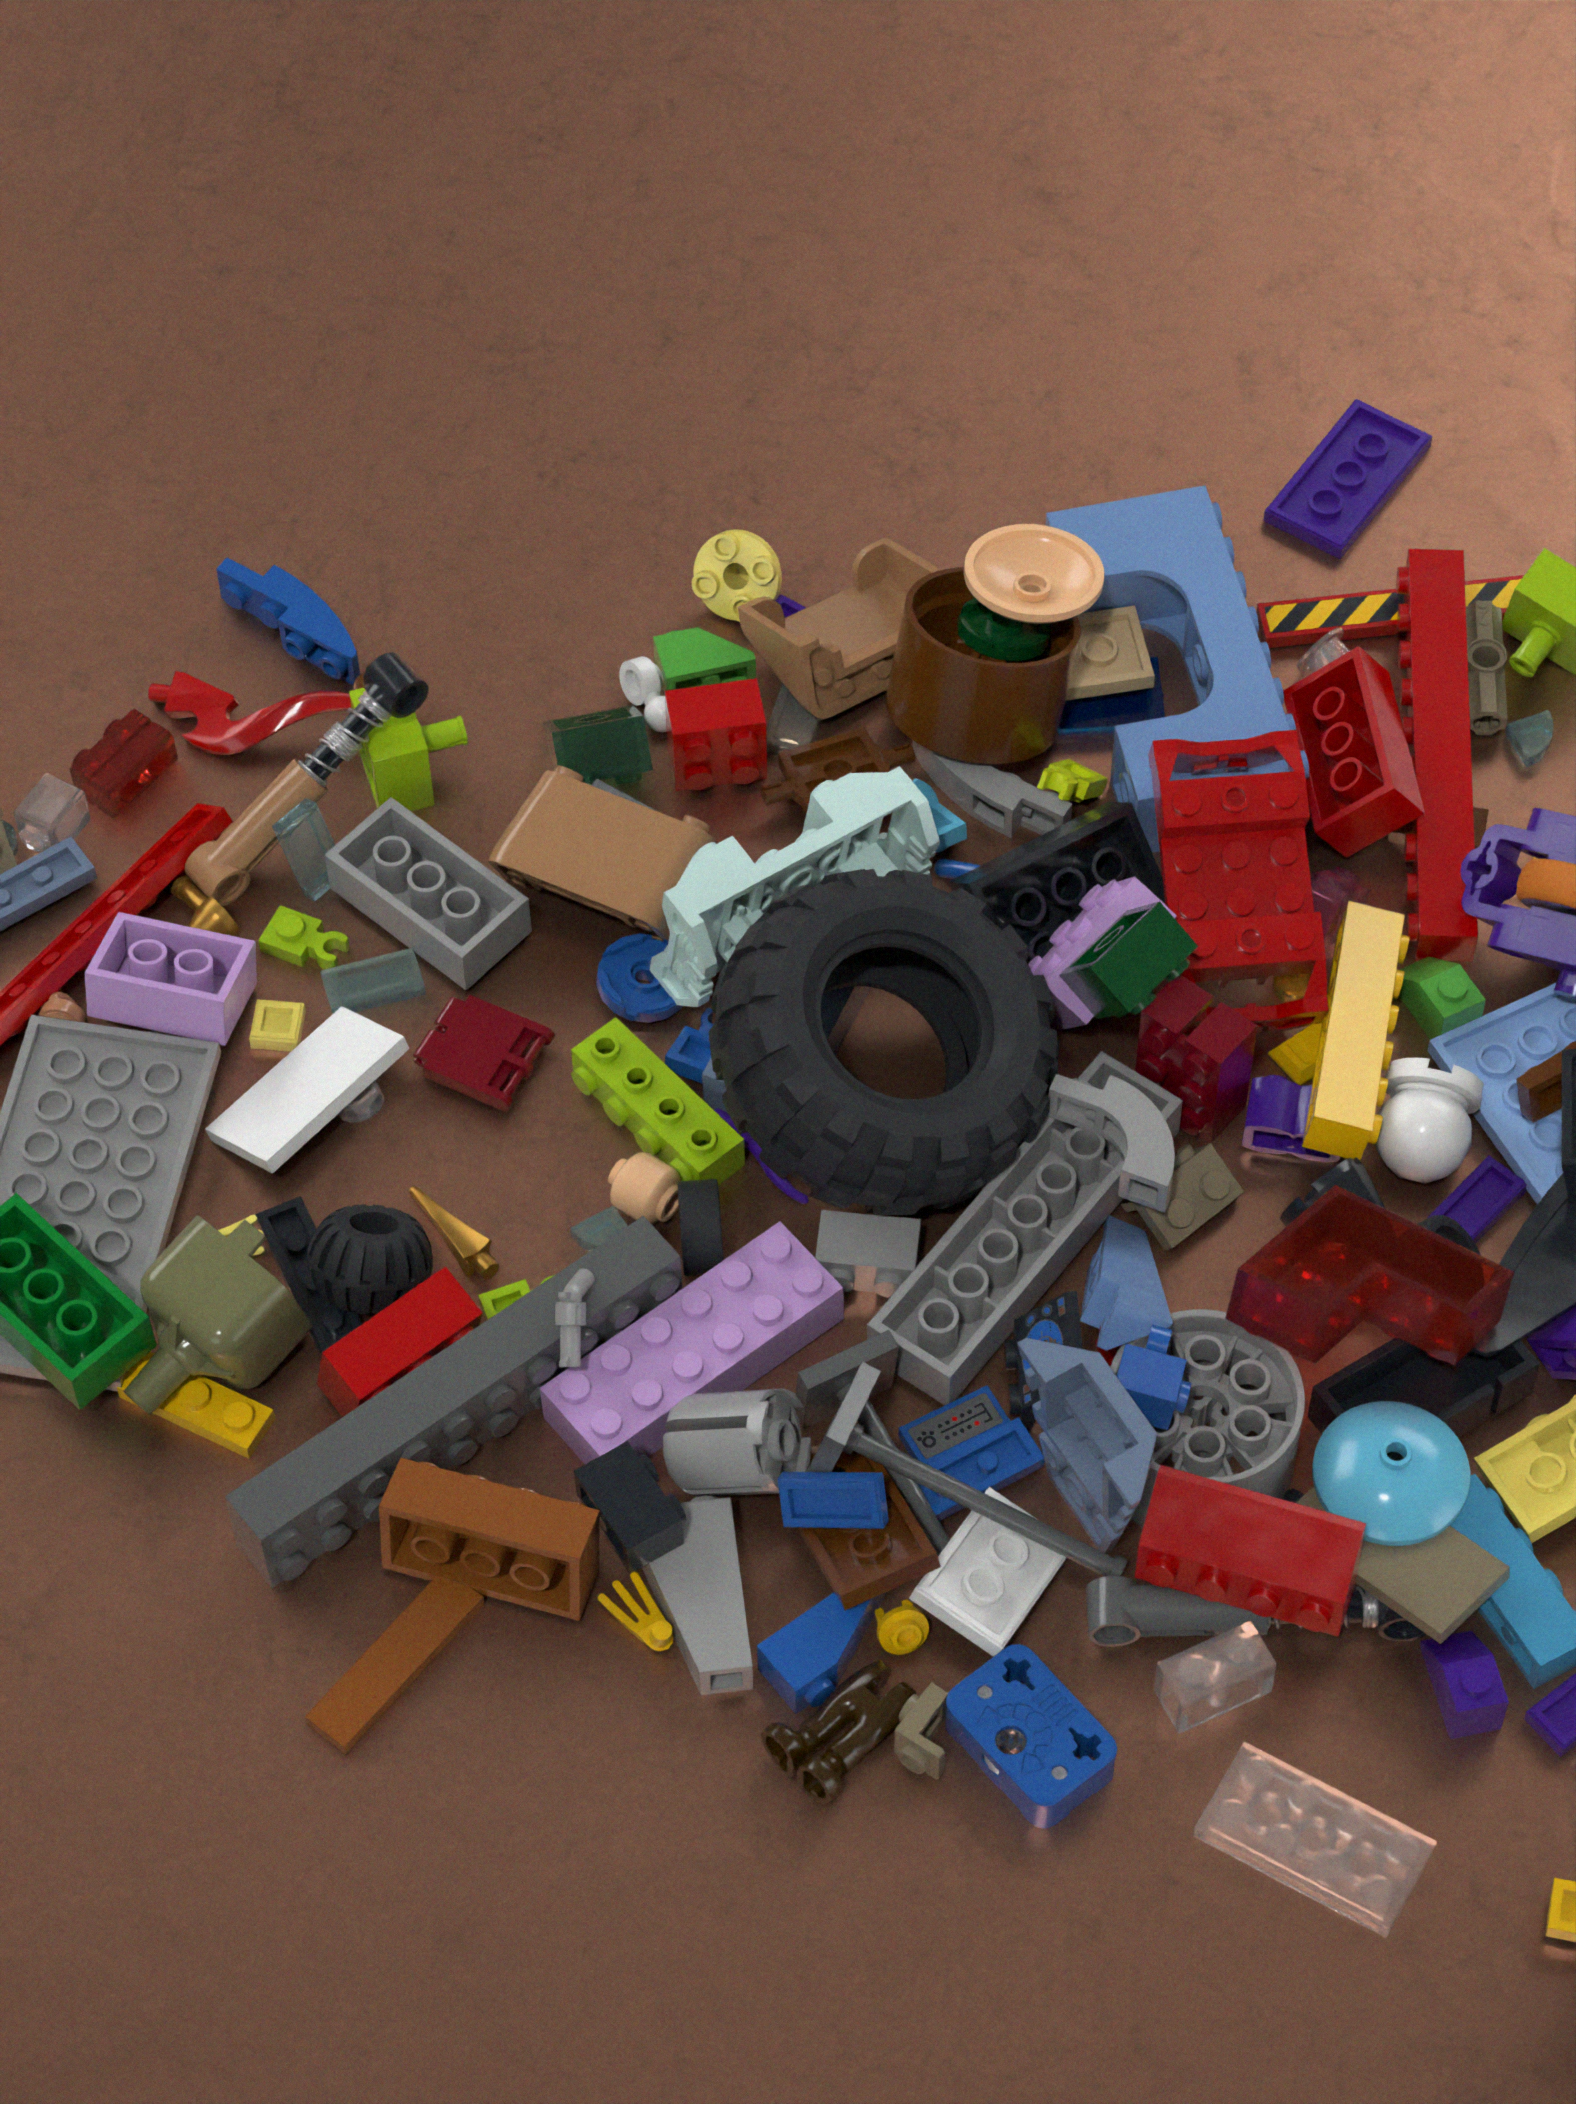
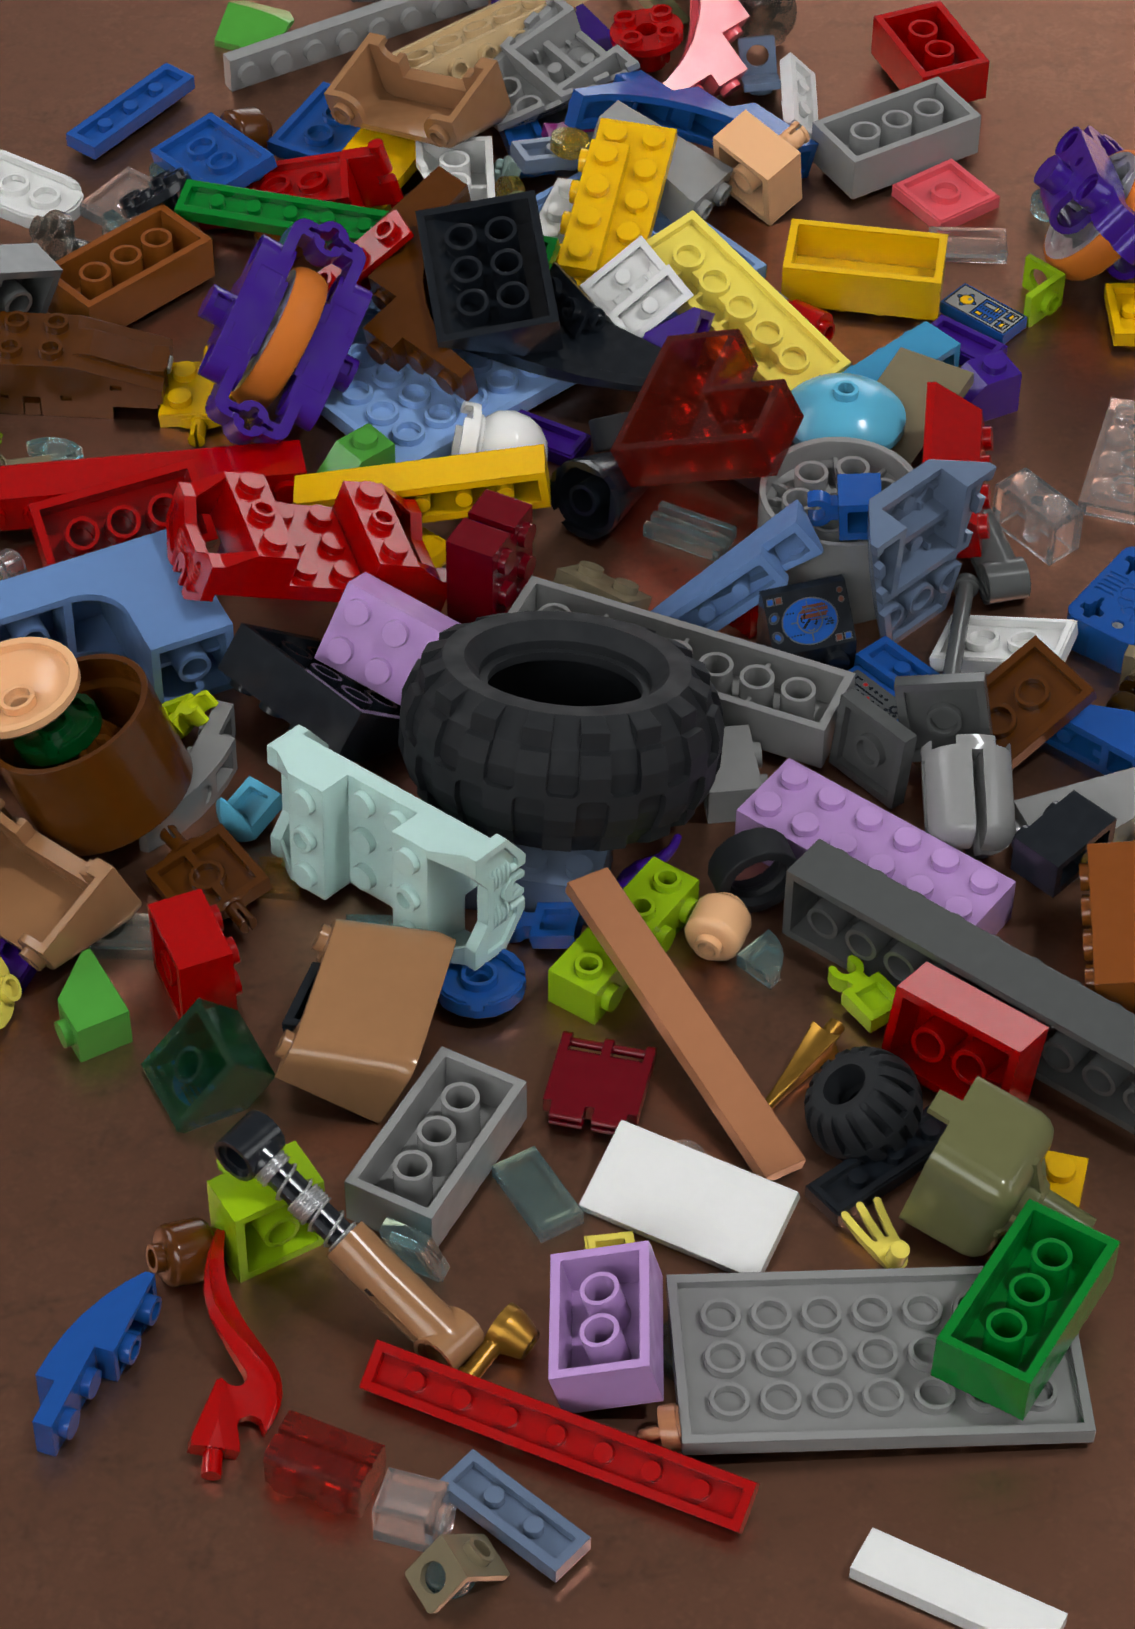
camera: 105 degrees left, 10 degrees down
lime plate [258,905,350,972] -> none
light grey piece [555,1268,595,1367] -> none
white plate [619,656,667,733] -> none
blue tile [778,1471,889,1529] -> none
light grey arch [1047,1074,1175,1213] -> none
dark green brick [1059,901,1198,1019] -> none
none -> nougat tile [565,867,806,1181]

